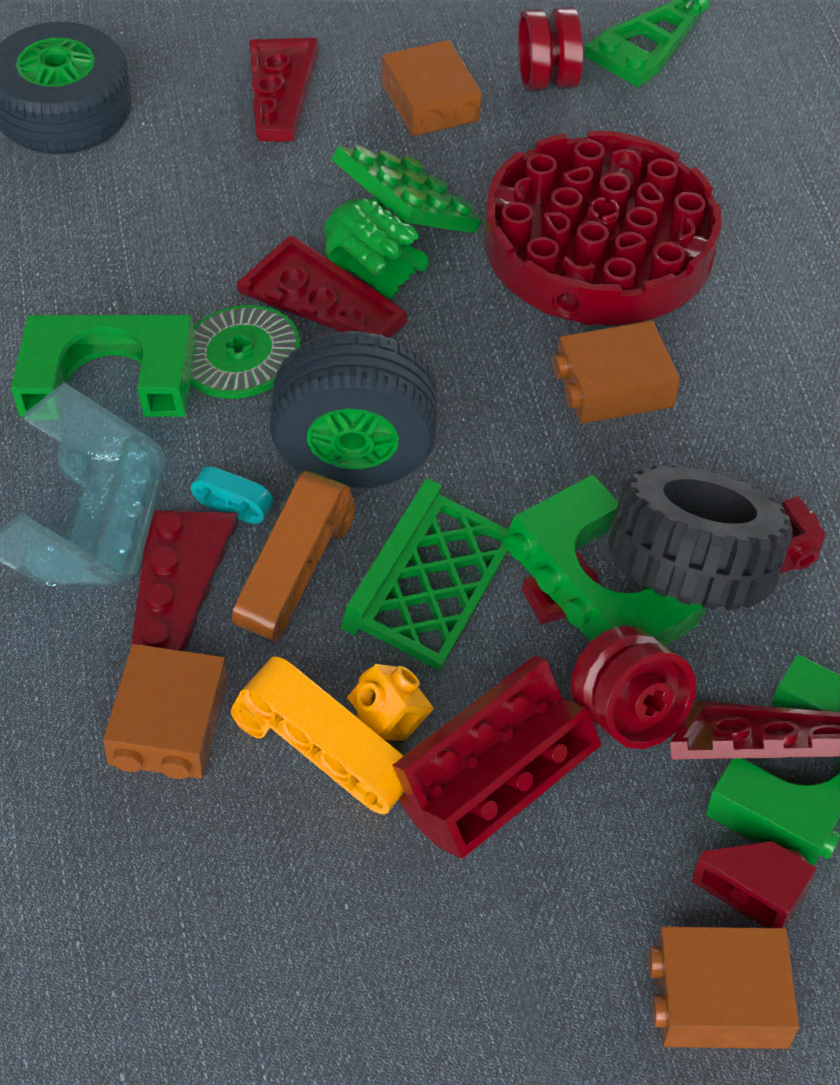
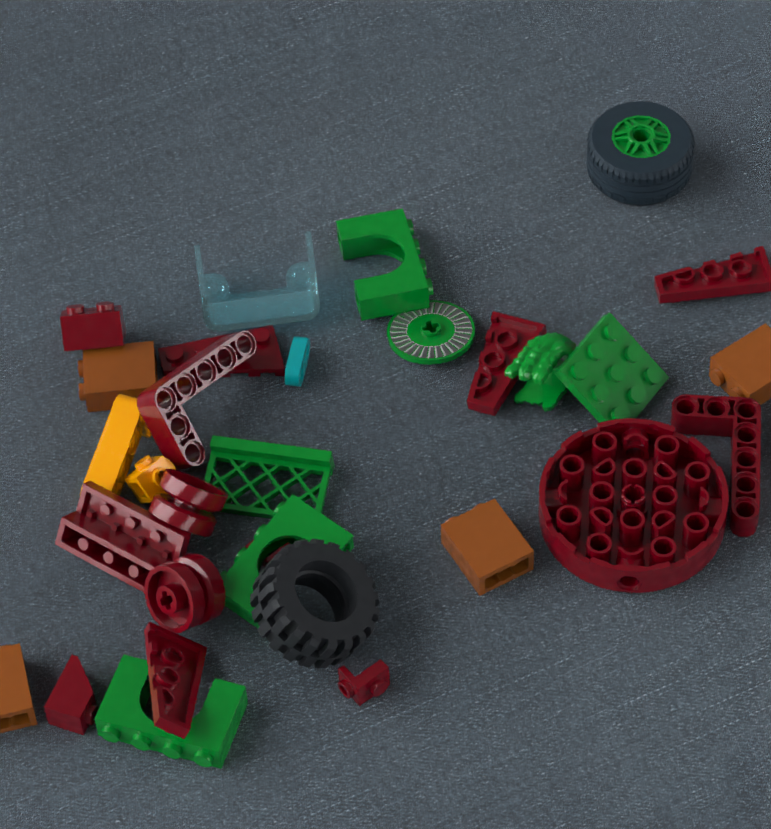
camera: 80 degrees right, 0 degrees up
dark orange beam [232,470,356,642] -> none
black wheel [270,331,437,488] -> none
none -> dark red slope [60,301,126,351]
none -> dark red beam [137,331,257,471]
none -> dark red wheel [148,469,228,537]
none -> dark red beam [670,394,761,537]

